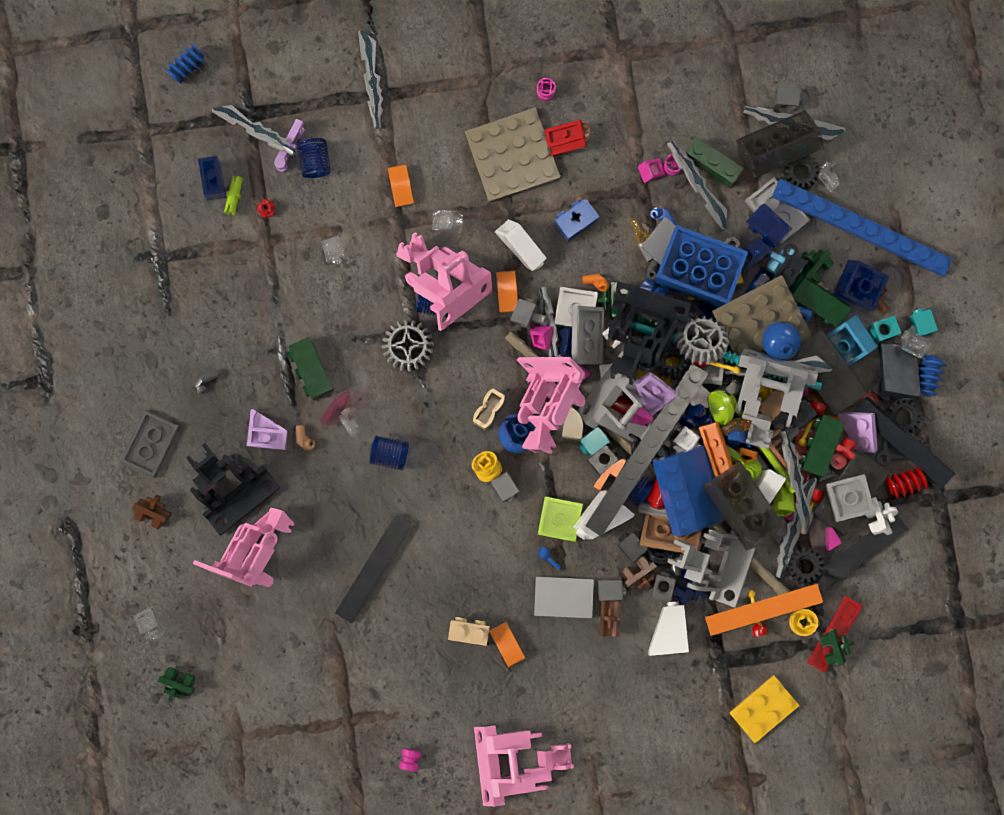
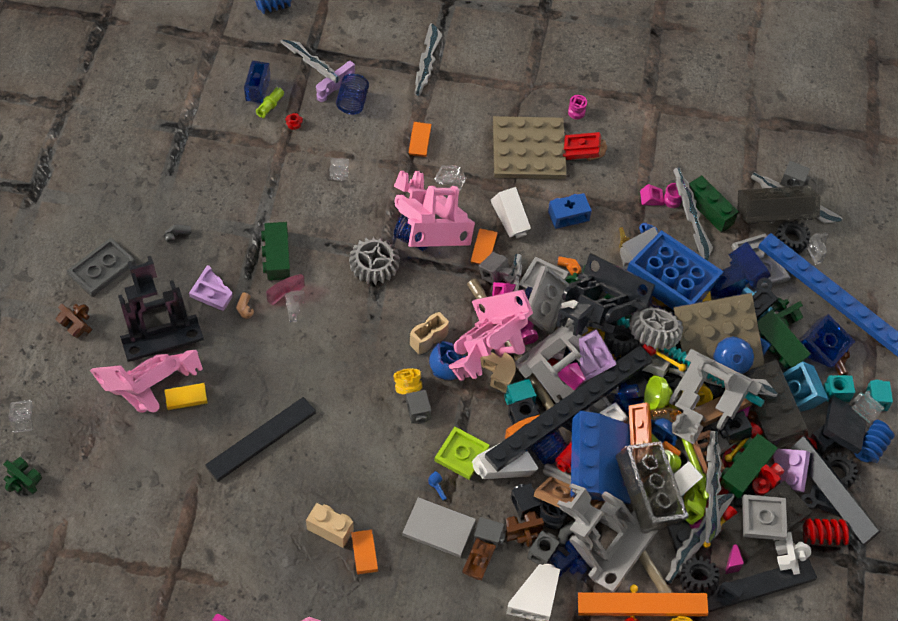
camera: 15 degrees right, 25 degrees down
clear blue piece [369,435,409,471] -> none
none -> yellow tile [165,383,208,410]

